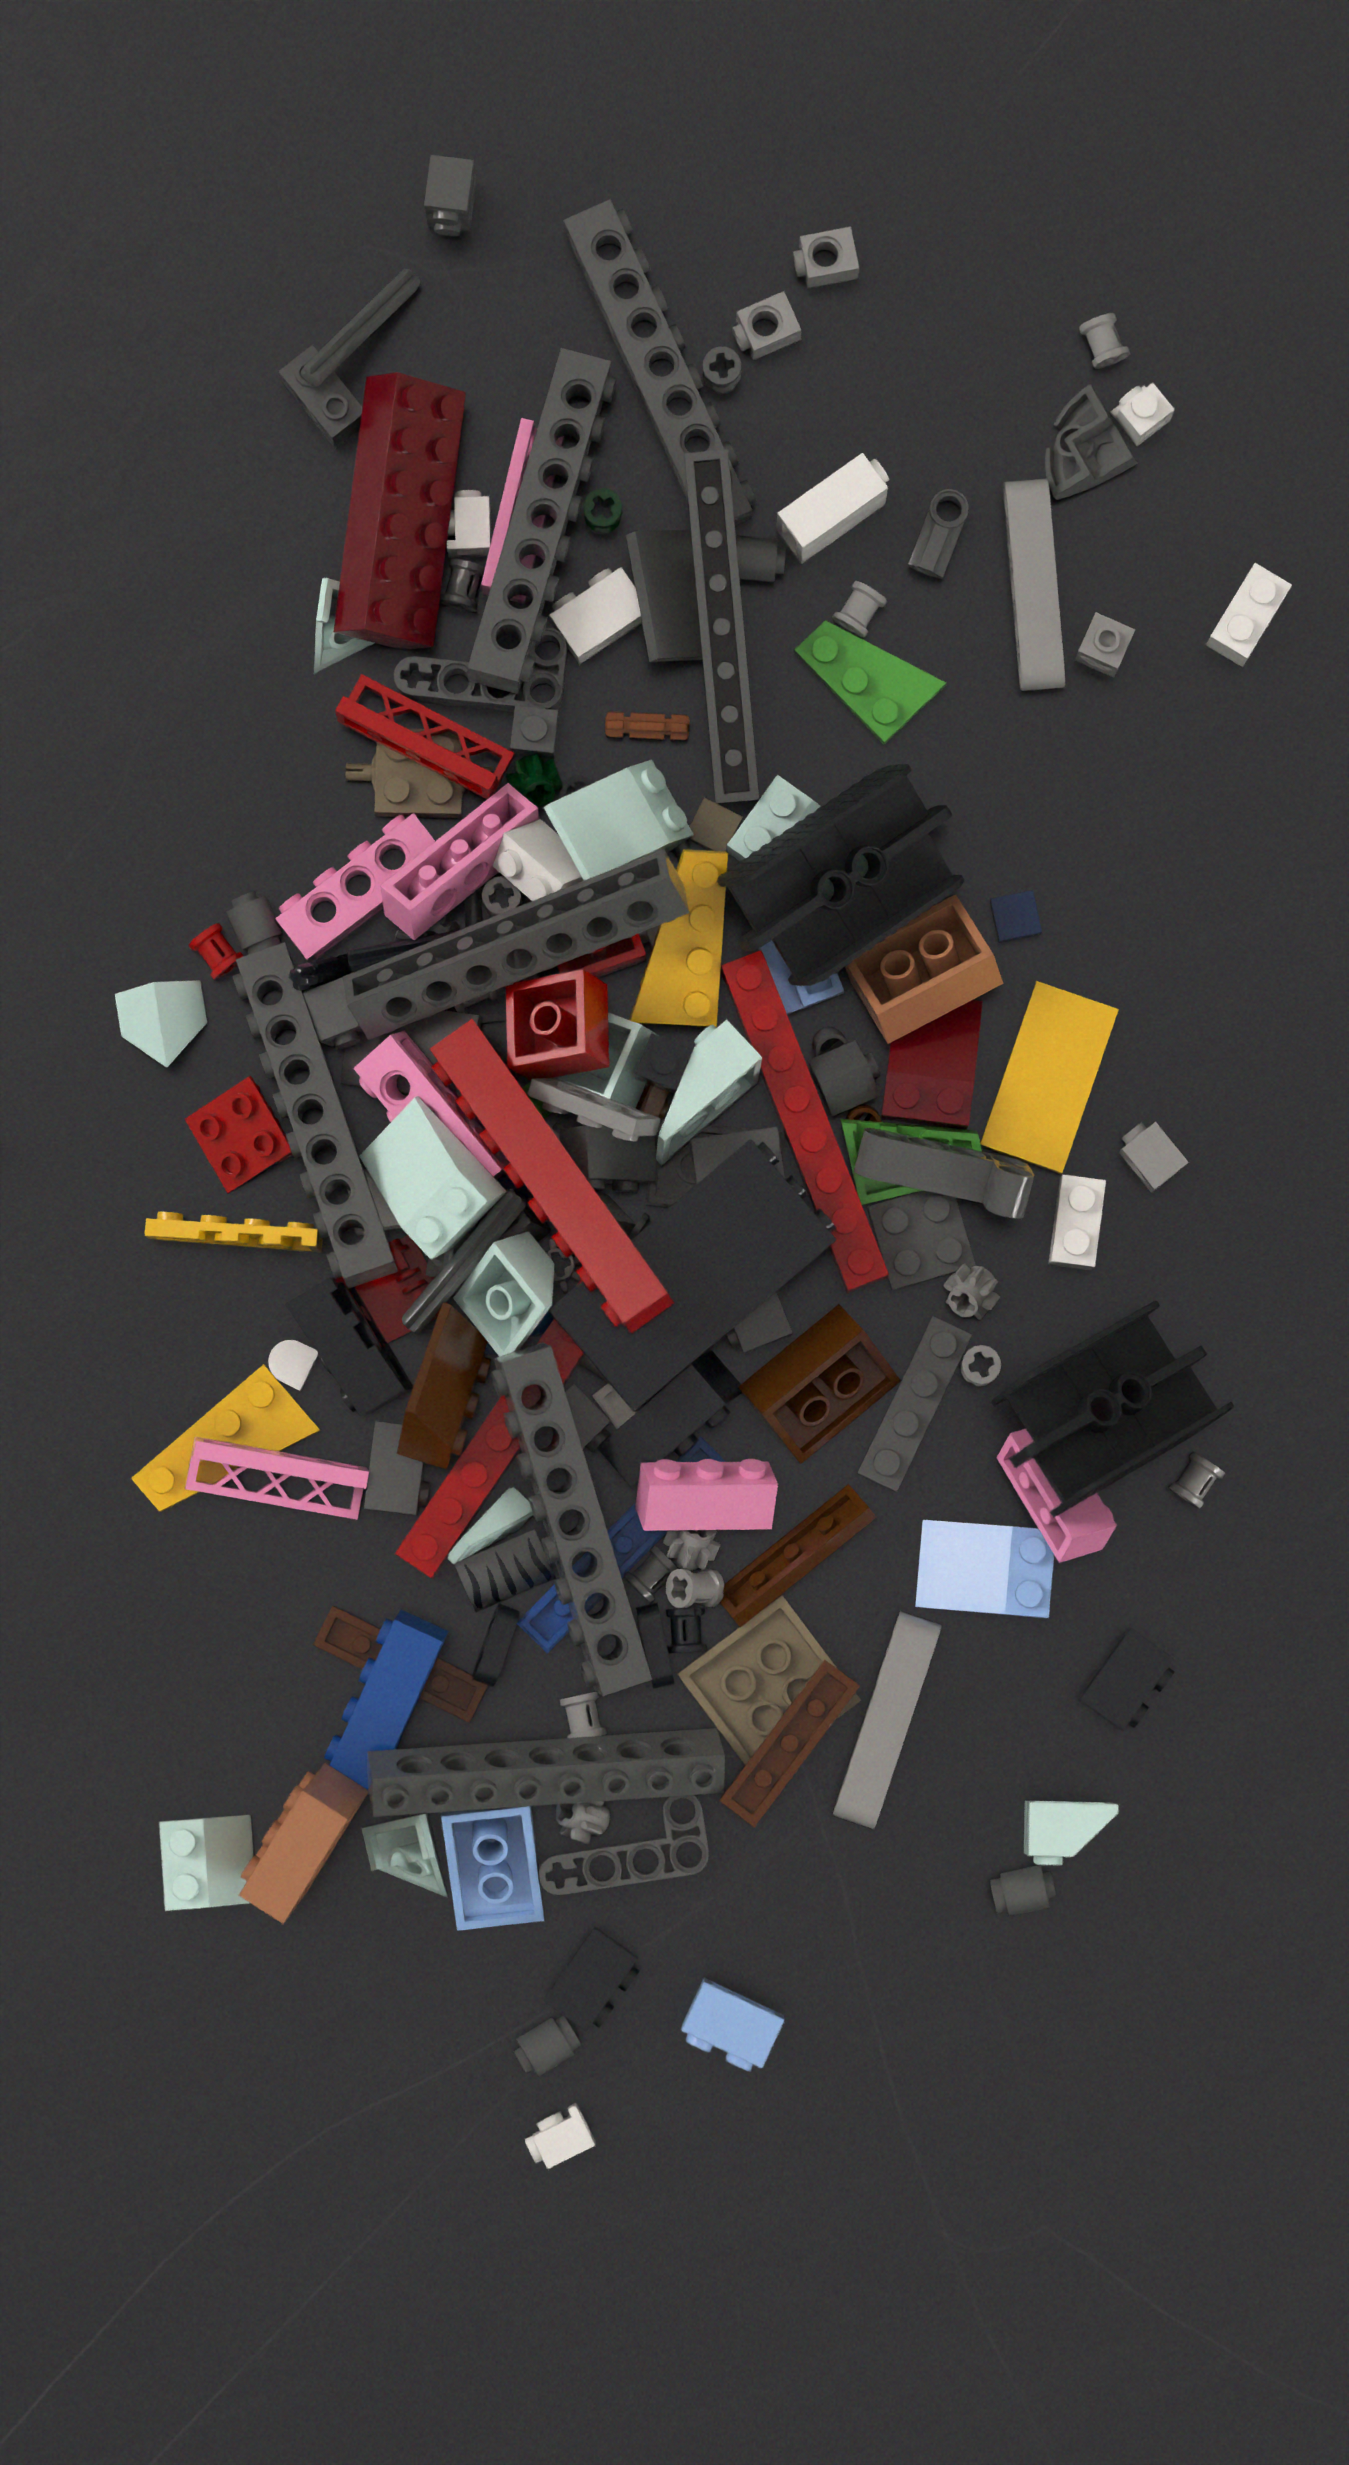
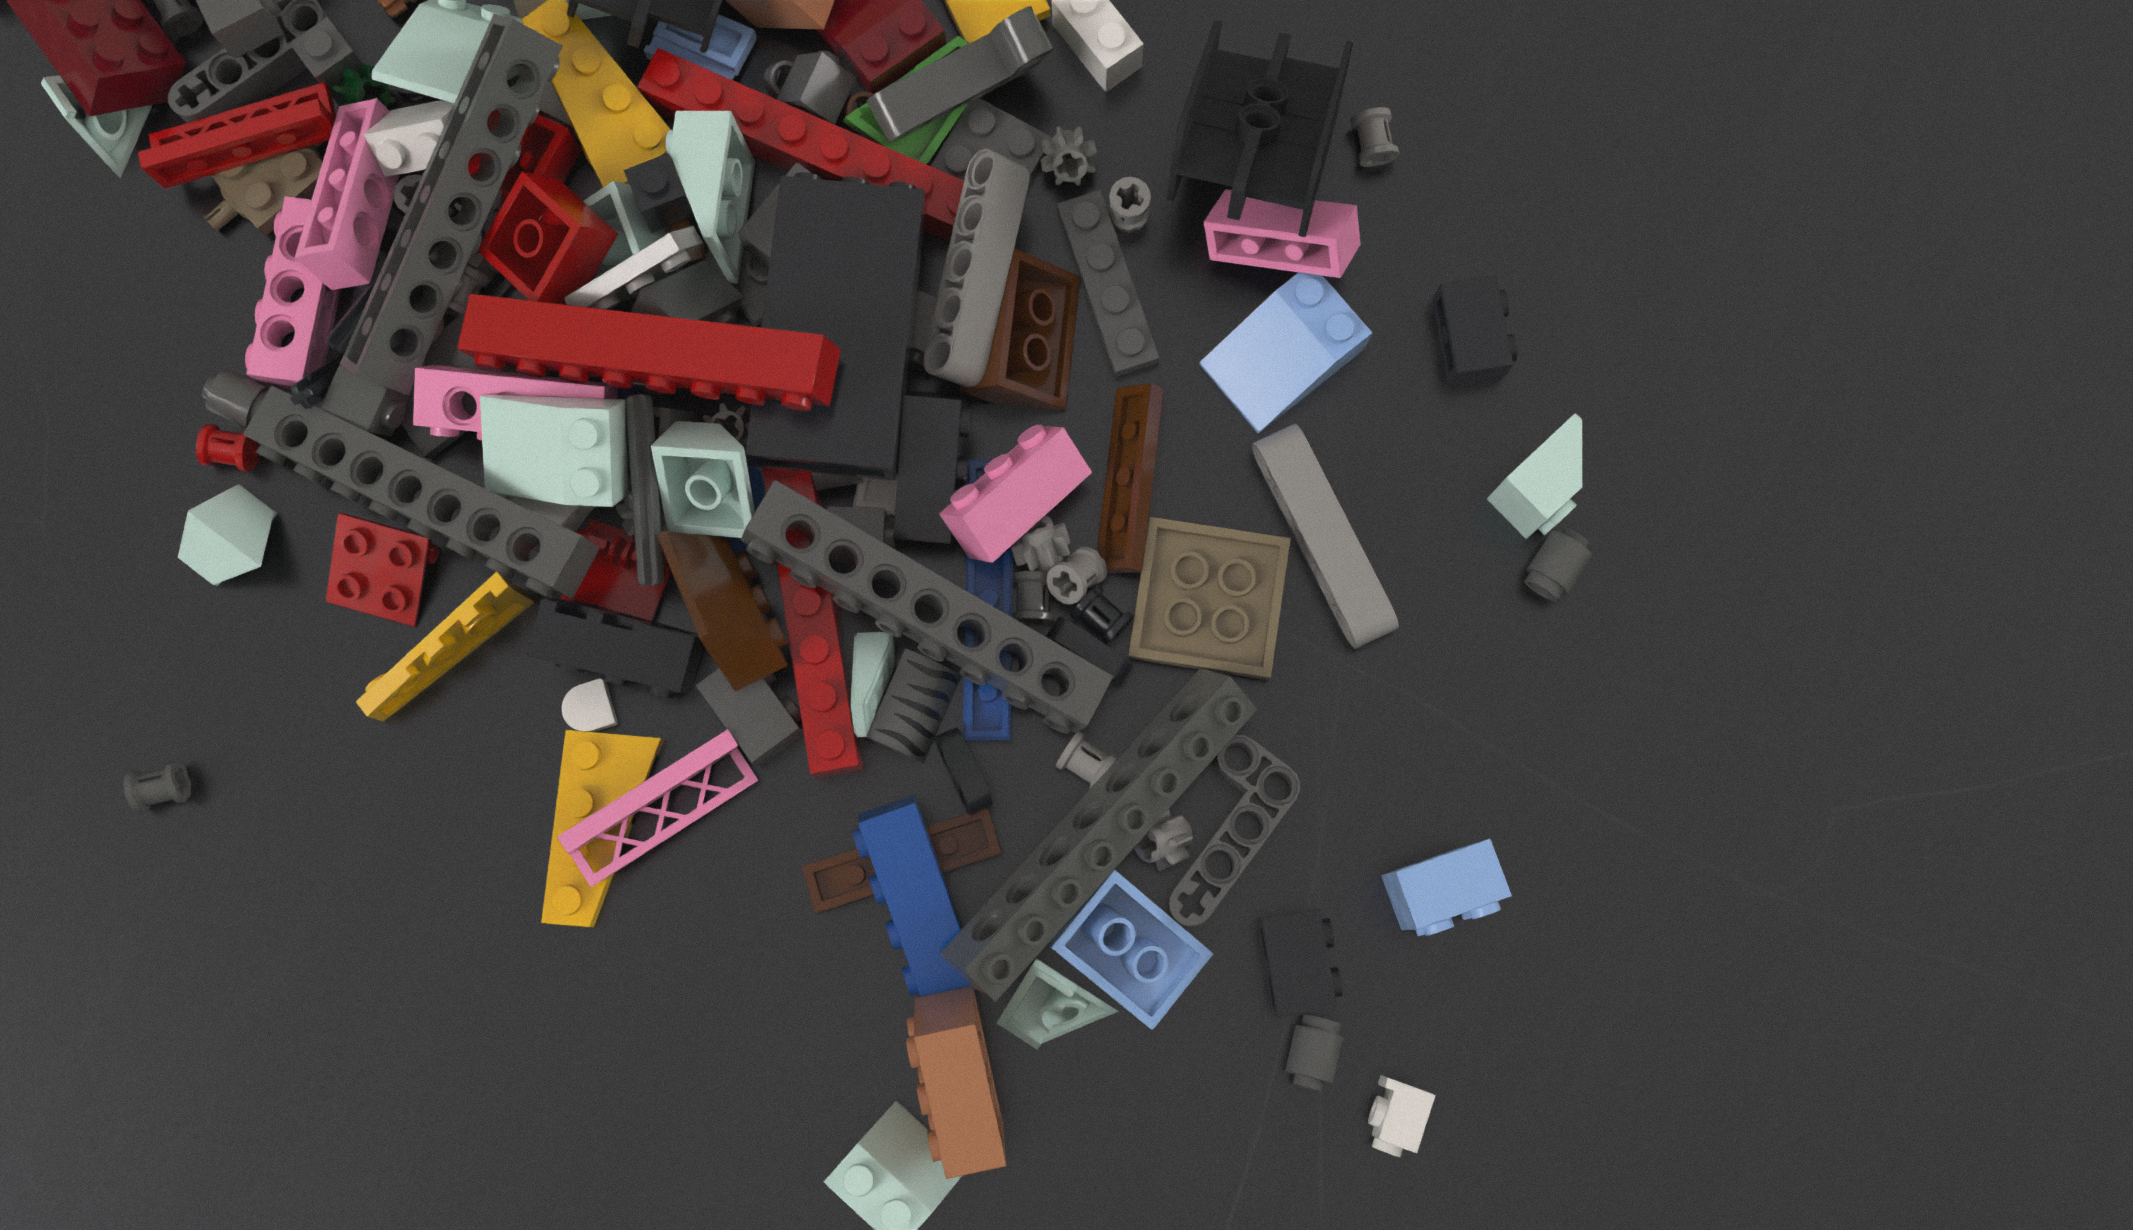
camera: 45 degrees left, 5 degrees down
reddish brown plate [719,1660,860,1827] -> none
none -> light grey beam [923,148,1030,388]

